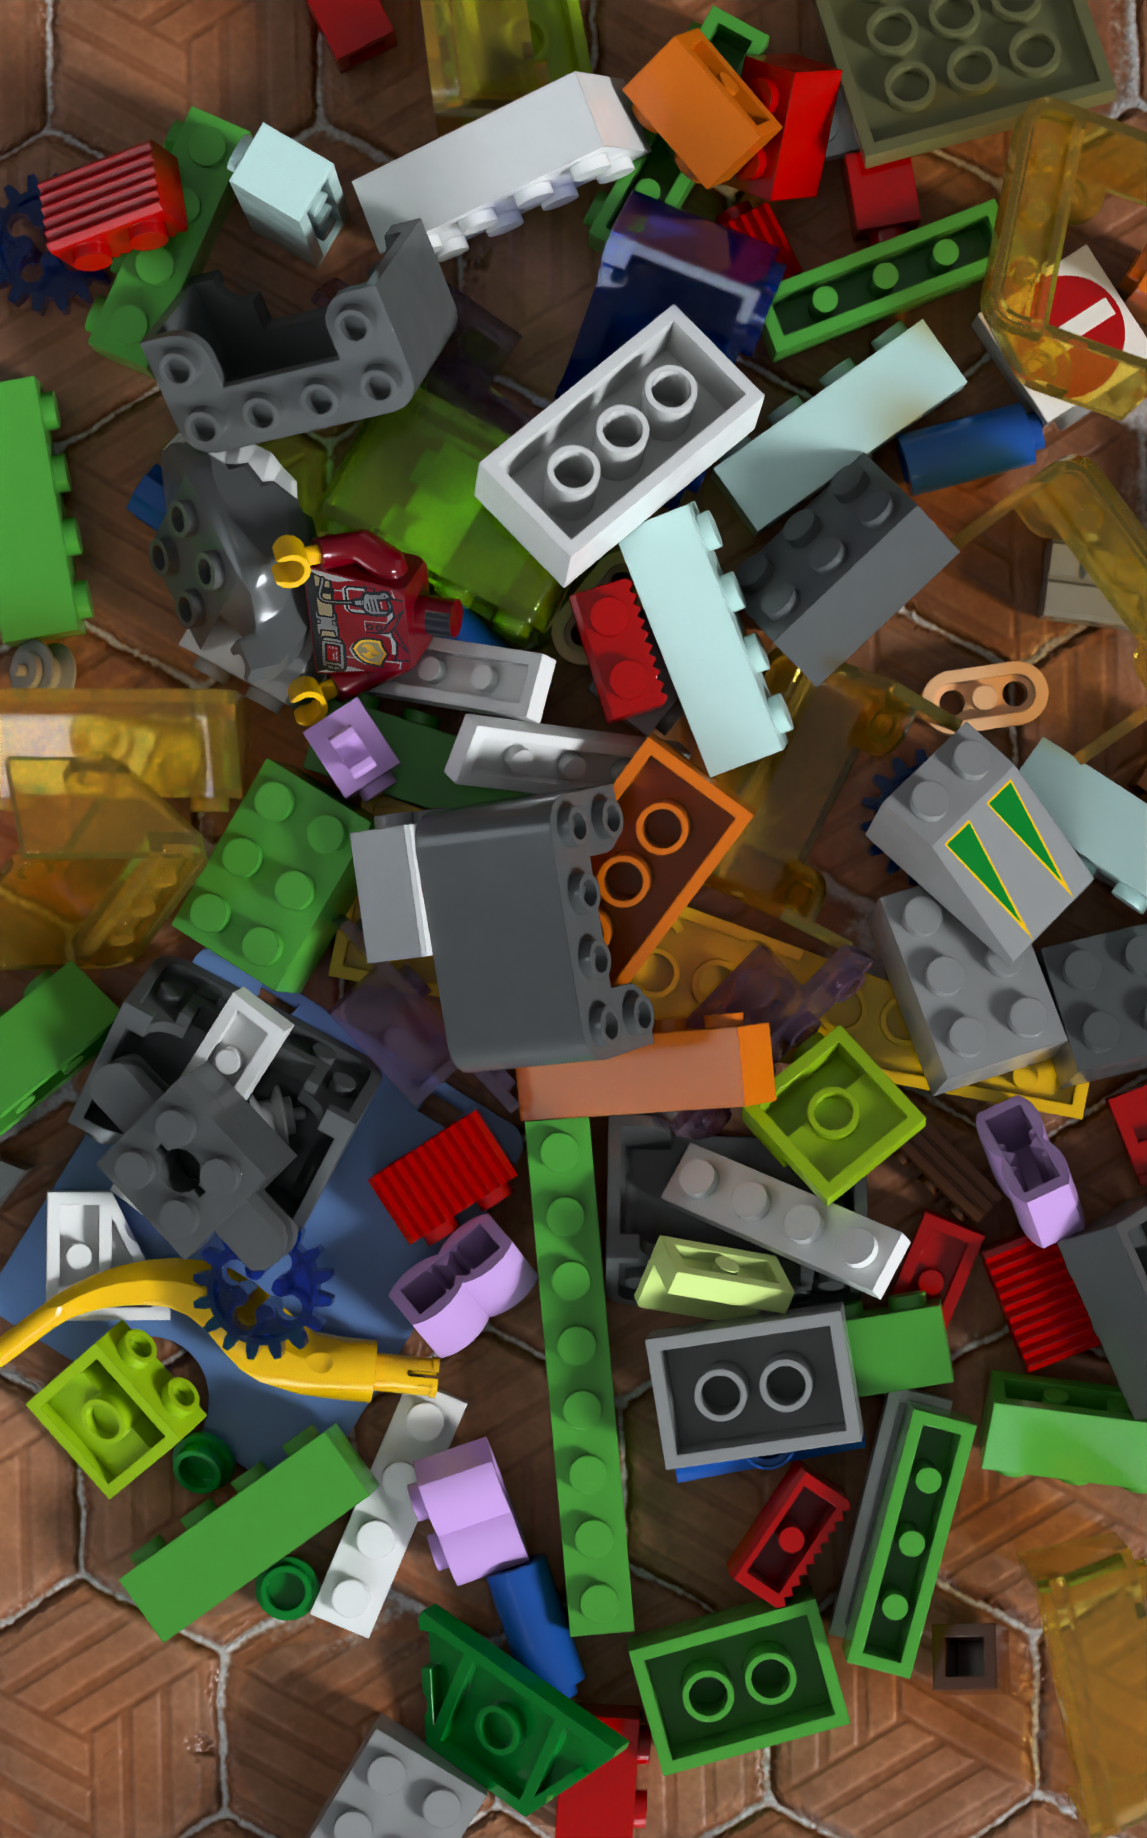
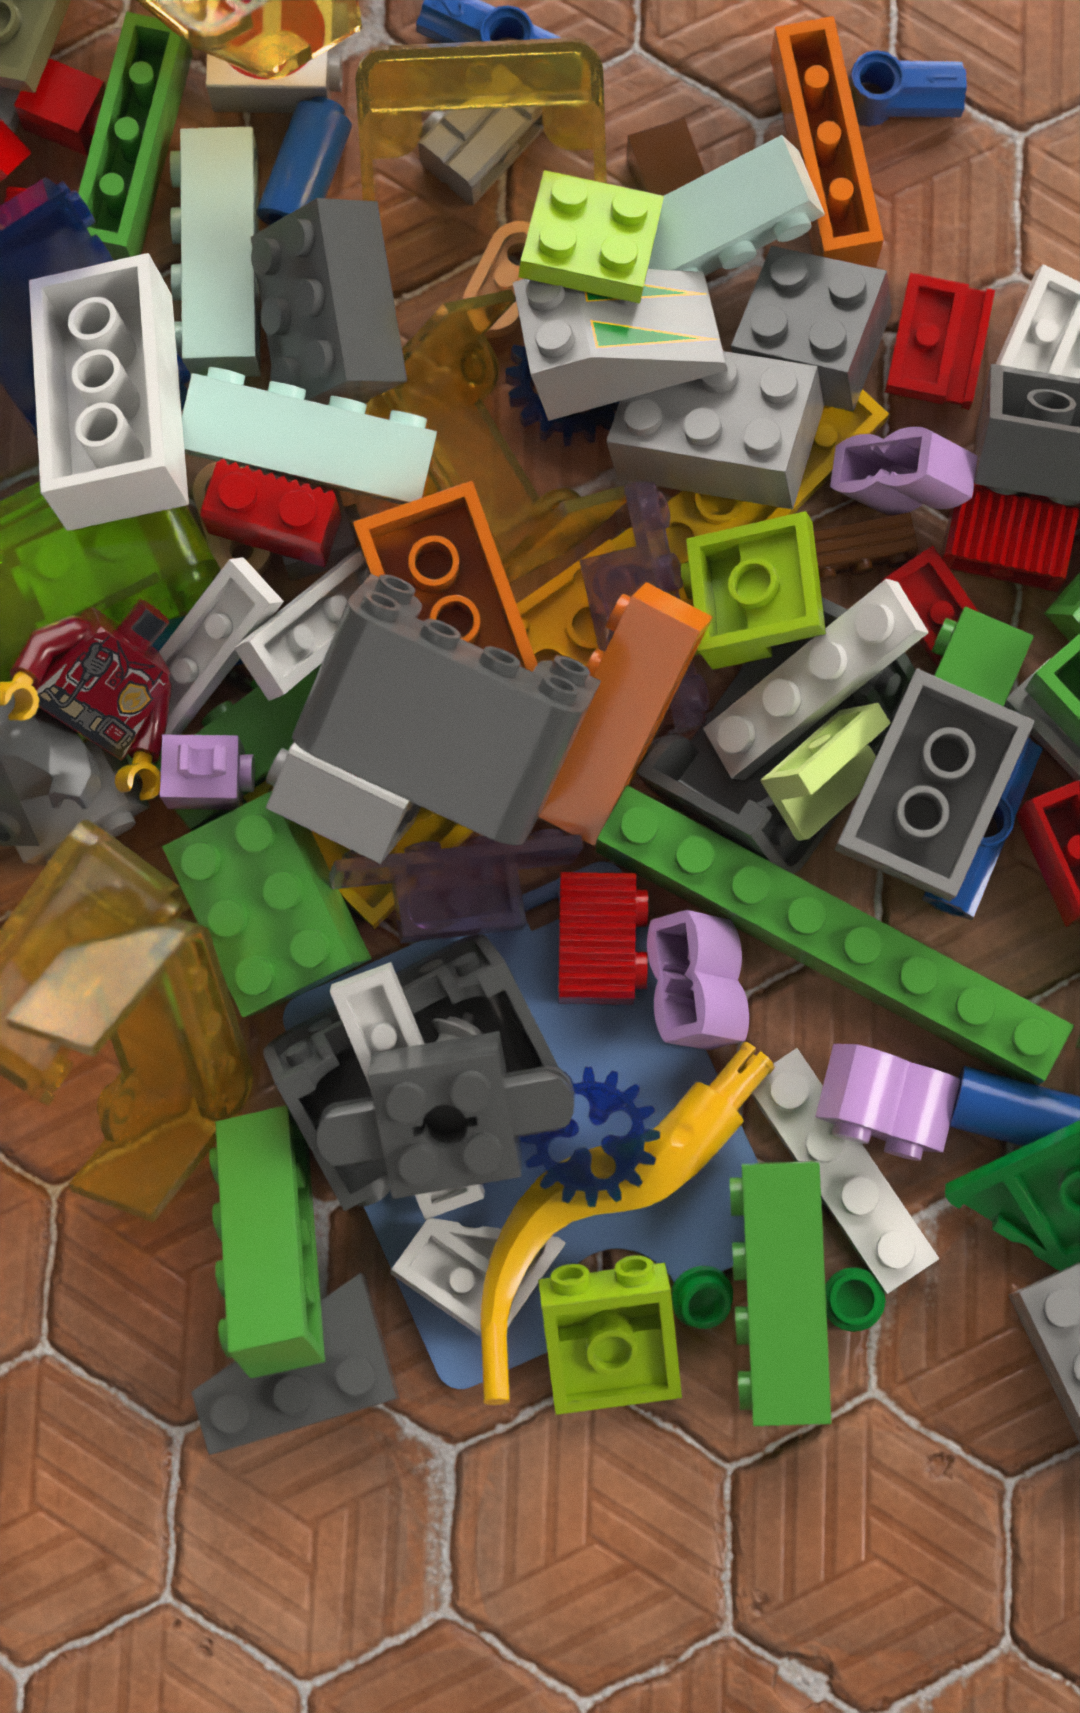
camera: 55 degrees left, 10 degrees down
none -> plate [518,170,664,304]

